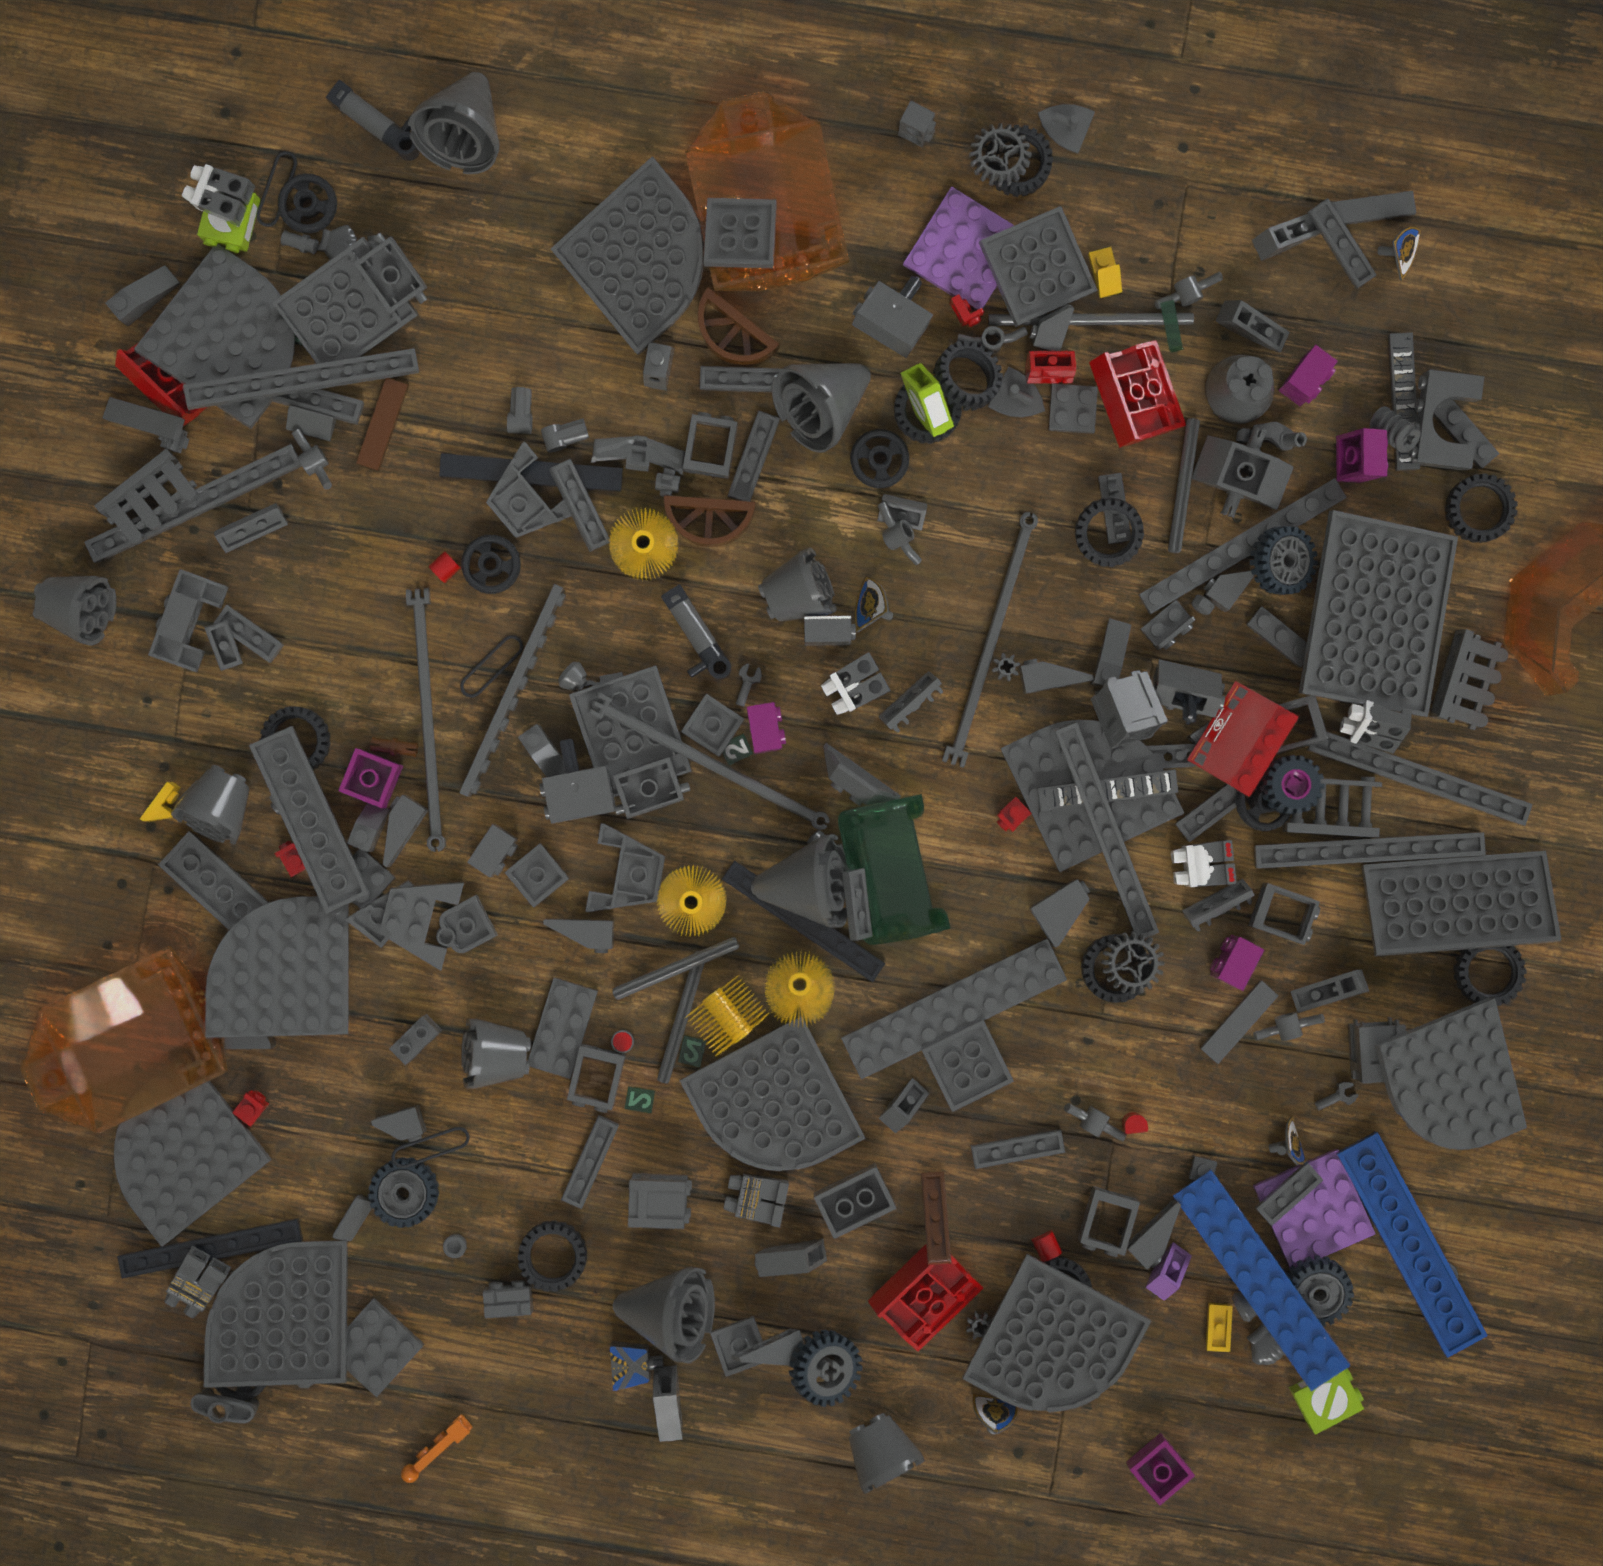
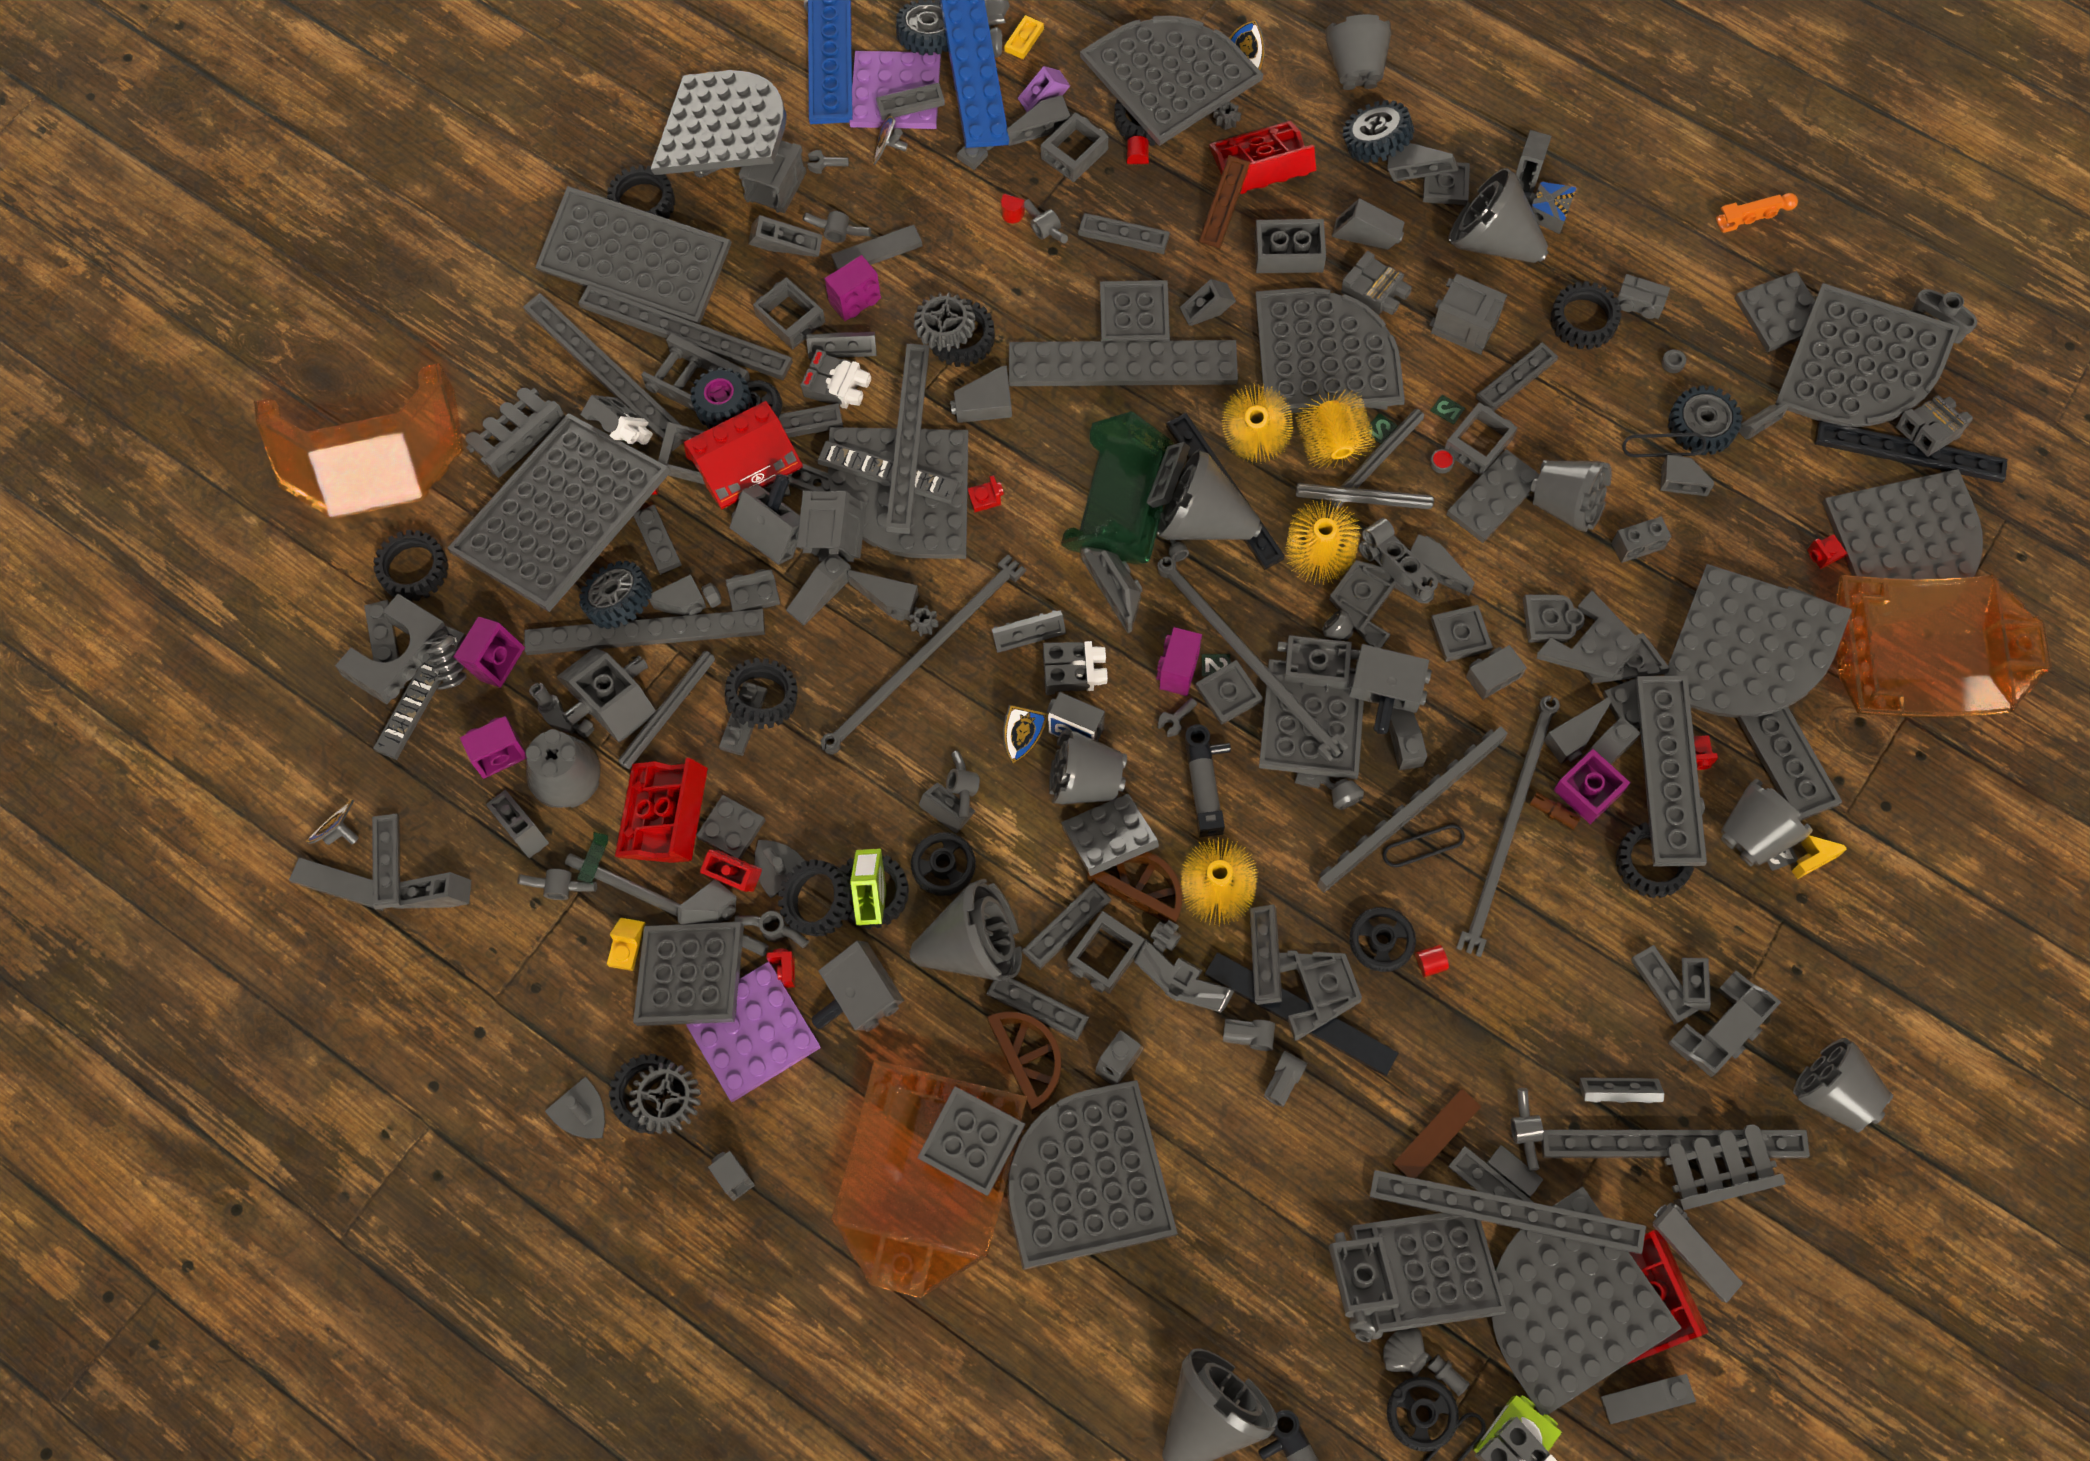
camera: 155 degrees left, 20 degrees down
none -> dark grey plate [1061,794,1159,876]
none -> dark grey cone [1323,610,1354,641]
none -> dark grey piece [1359,518,1438,603]

